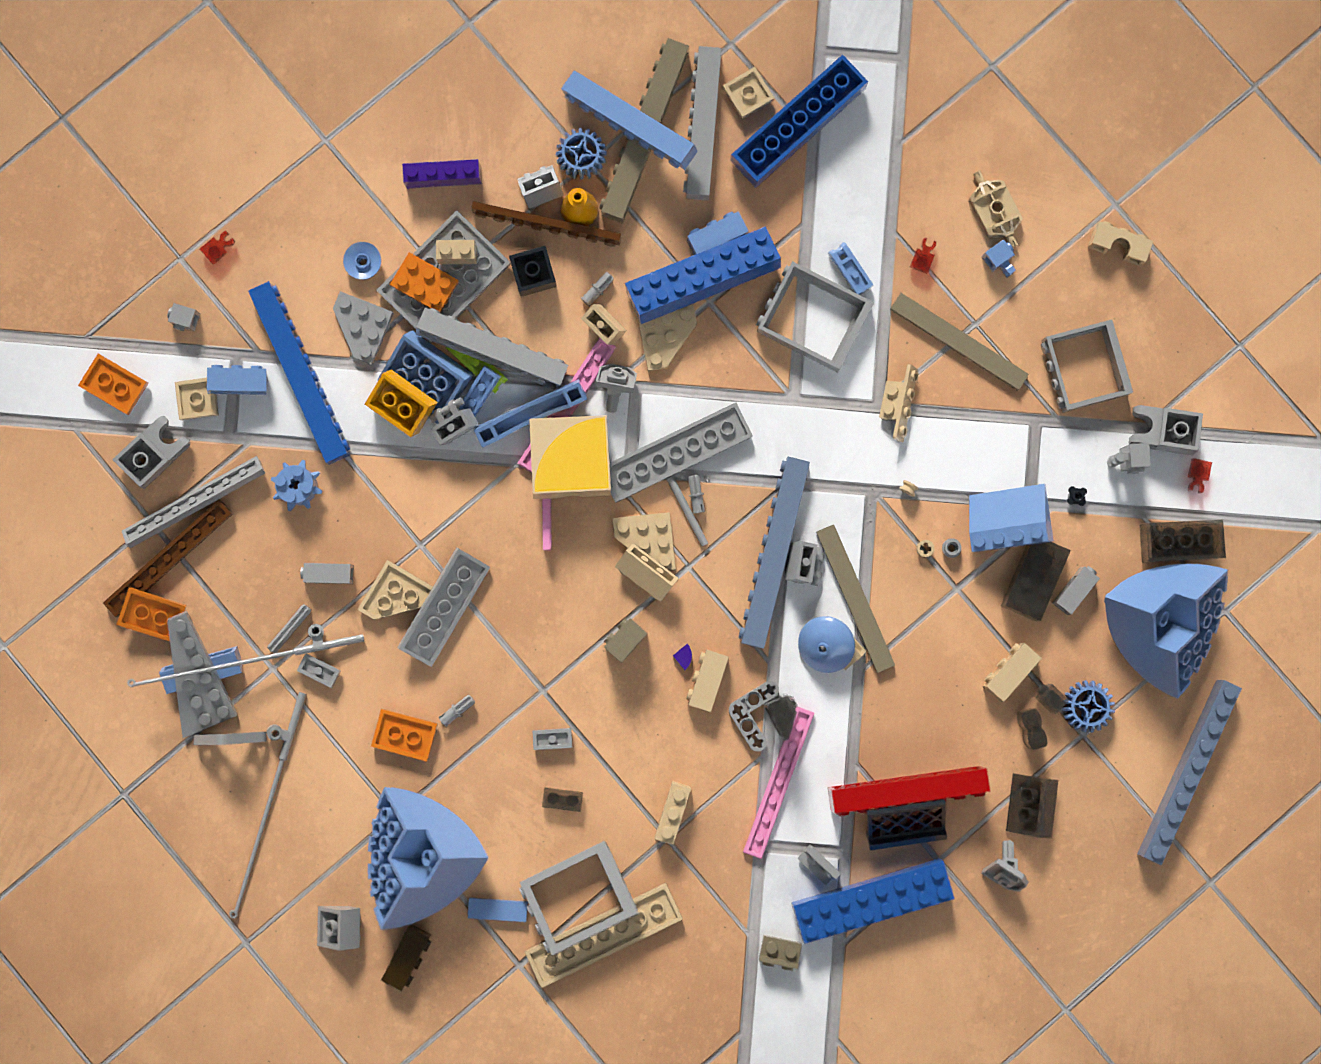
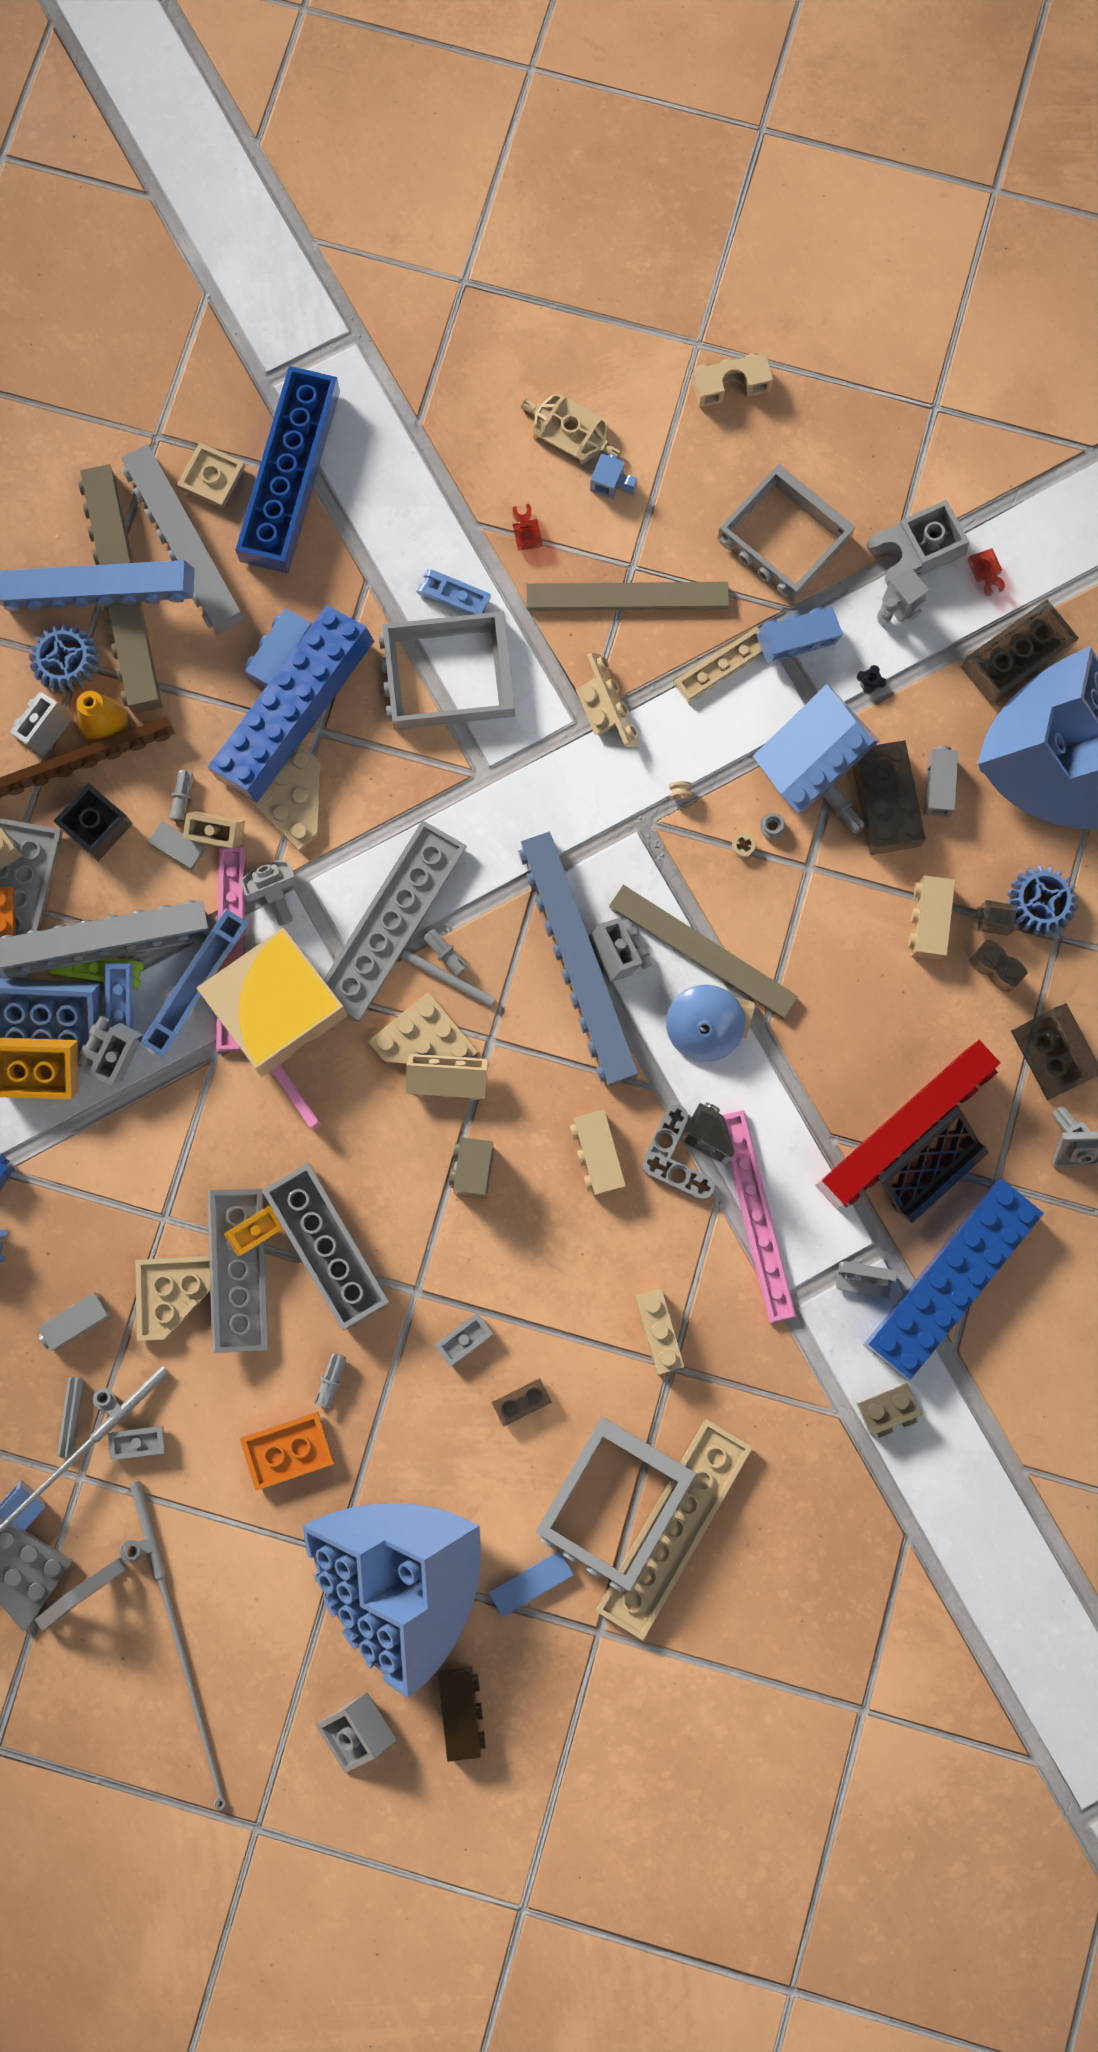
camera: 30 degrees left, 5 degrees down
dark purple tile [673,643,692,670] -> none
none -> light grey tile [148,821,206,870]
none -> light orange plate [224,1206,283,1257]
none -> light grey brick [262,1163,391,1331]
none -> tan tile [674,627,763,704]
none -> medium blue brick [757,607,843,664]
none -> light grey axle [822,786,866,834]

